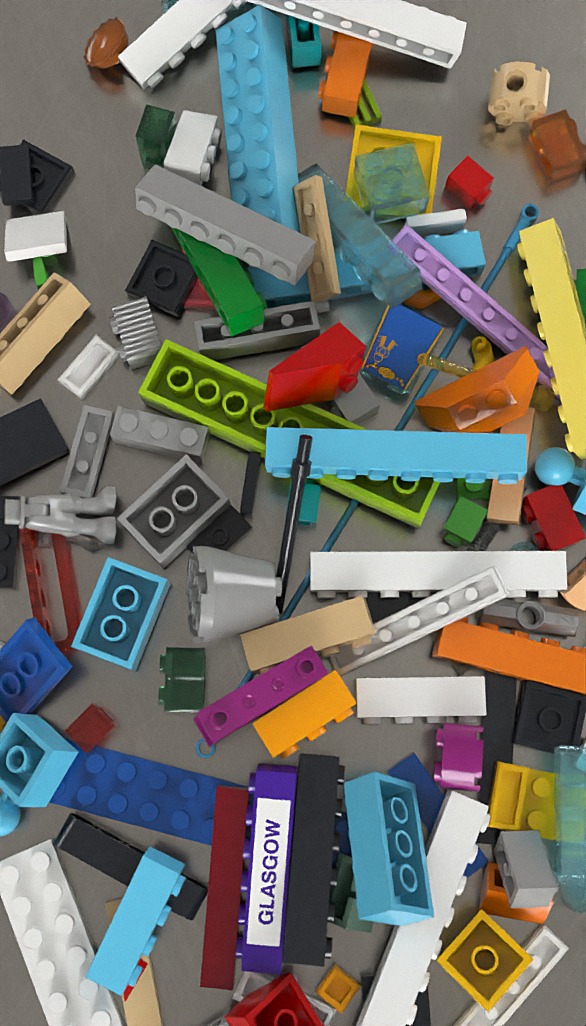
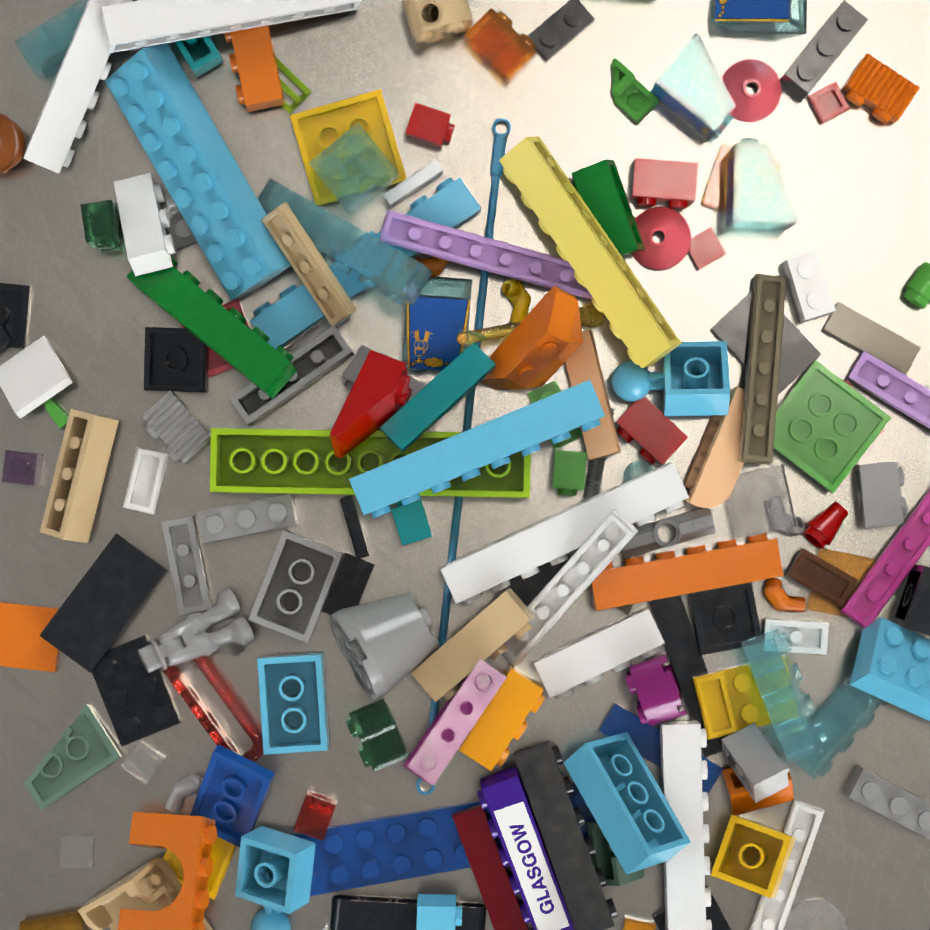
camera: 25 degrees left, 10 degrees up
light grey brick [135,164,316,286] -> none
black bar [276,435,313,614] -> none
none -> light grey plate [164,193,197,250]
none -> teal tile [380,342,496,453]

